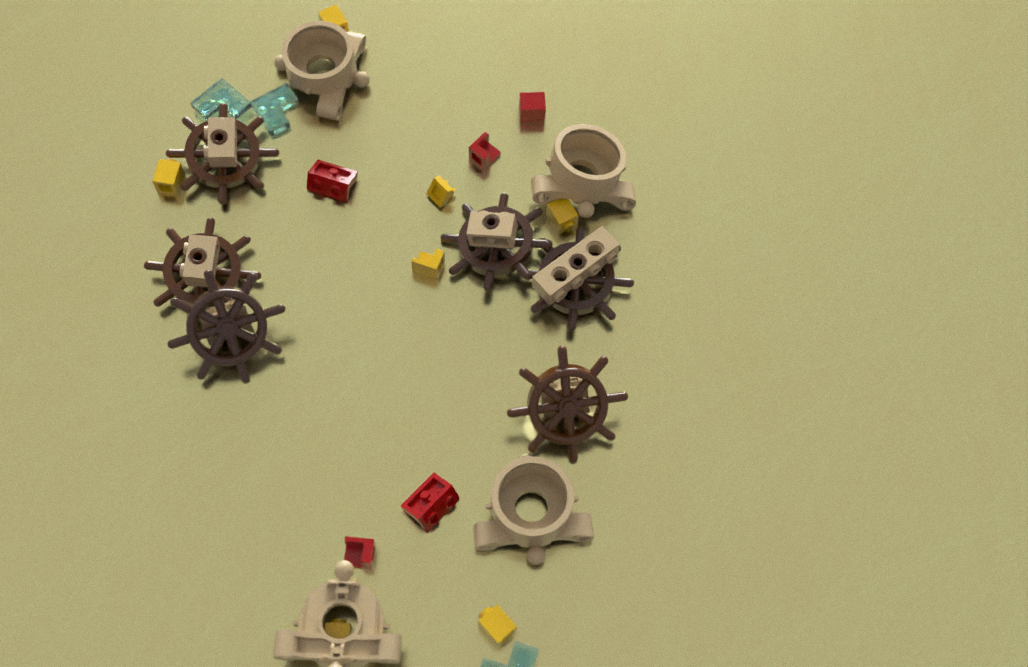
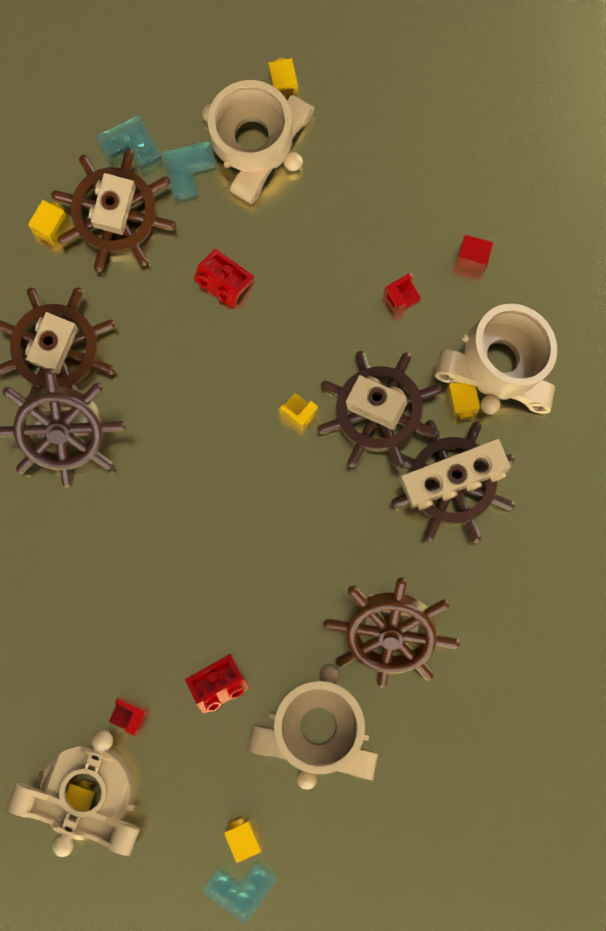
camera: 20 degrees right, 15 degrees up
yellow tile [426,176,456,207] -> none

